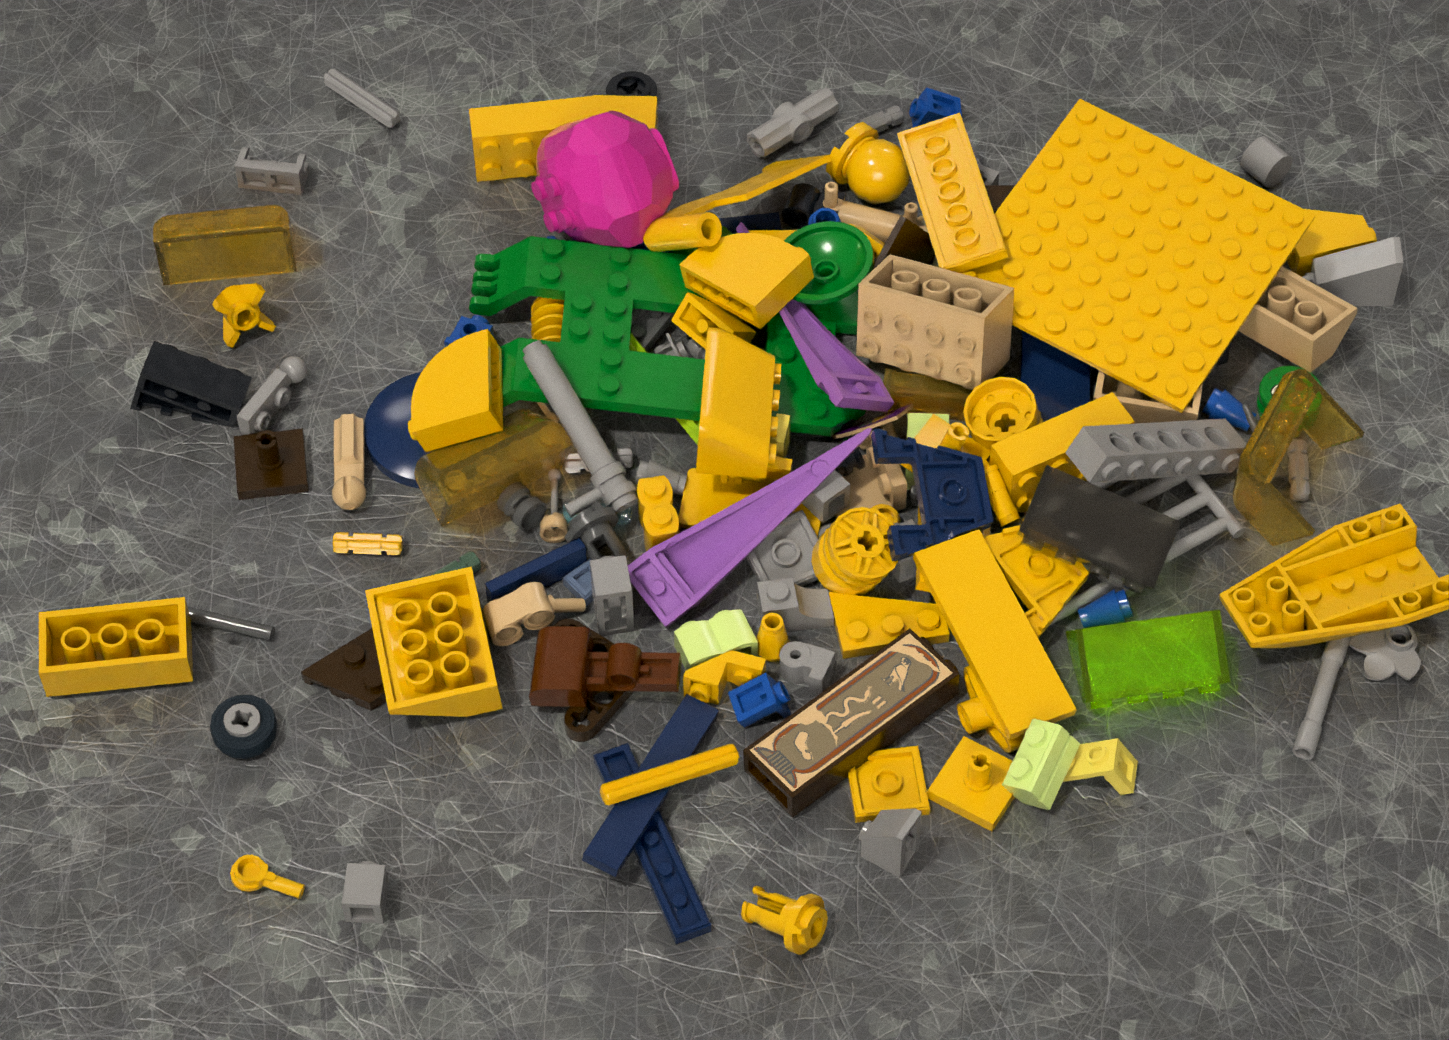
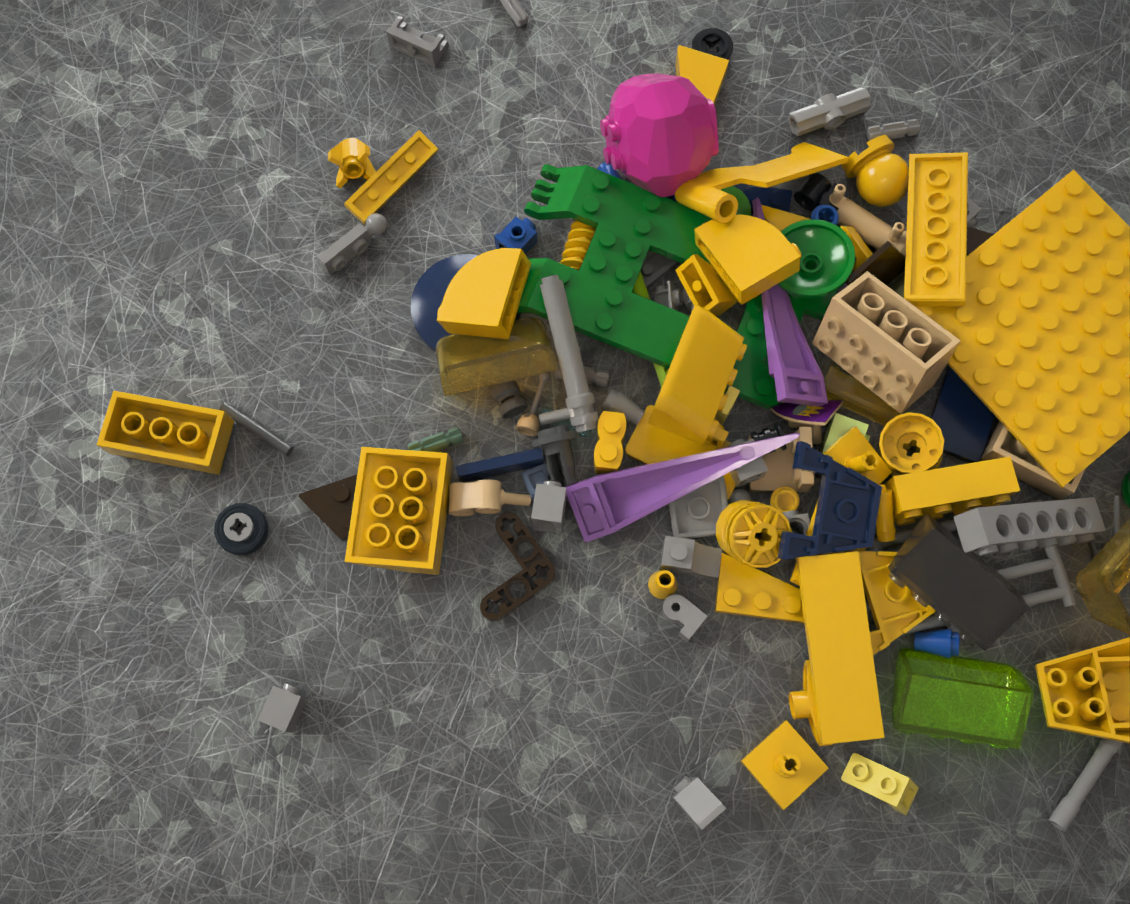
camera: 20 degrees right, 20 degrees up
black wedge [130,341,252,428] -> none
clear yellow windscreen [153,205,297,285] -> none
yellow plate [230,855,305,899] -> none
dark brown tile [233,428,309,500] -> none
tan piece [332,414,367,510] -> none
yellow axle [332,532,403,555] -> none
yellow brick [469,95,602,182] -> none
reddish brown plate [529,626,682,707] -> none
dark blue tile [582,694,719,878] -> none
dark blue tile [593,743,712,944] -> none
yellow axle [599,744,740,805] -> none
yellowish green brick [674,609,758,670] -> none
yellow slope [683,650,766,705] -> none
blue bracket [728,673,791,728] -> none
yellow piece [741,886,828,955] -> none
brick [743,628,959,818] -> none
yellow tile [848,746,930,823] -> none
blue bracket [909,87,962,128] -> none
yellowish green brick [1002,719,1080,810] -> none
blue cone [1202,388,1257,432] -> none
none -> yellow plate [344,130,438,225]

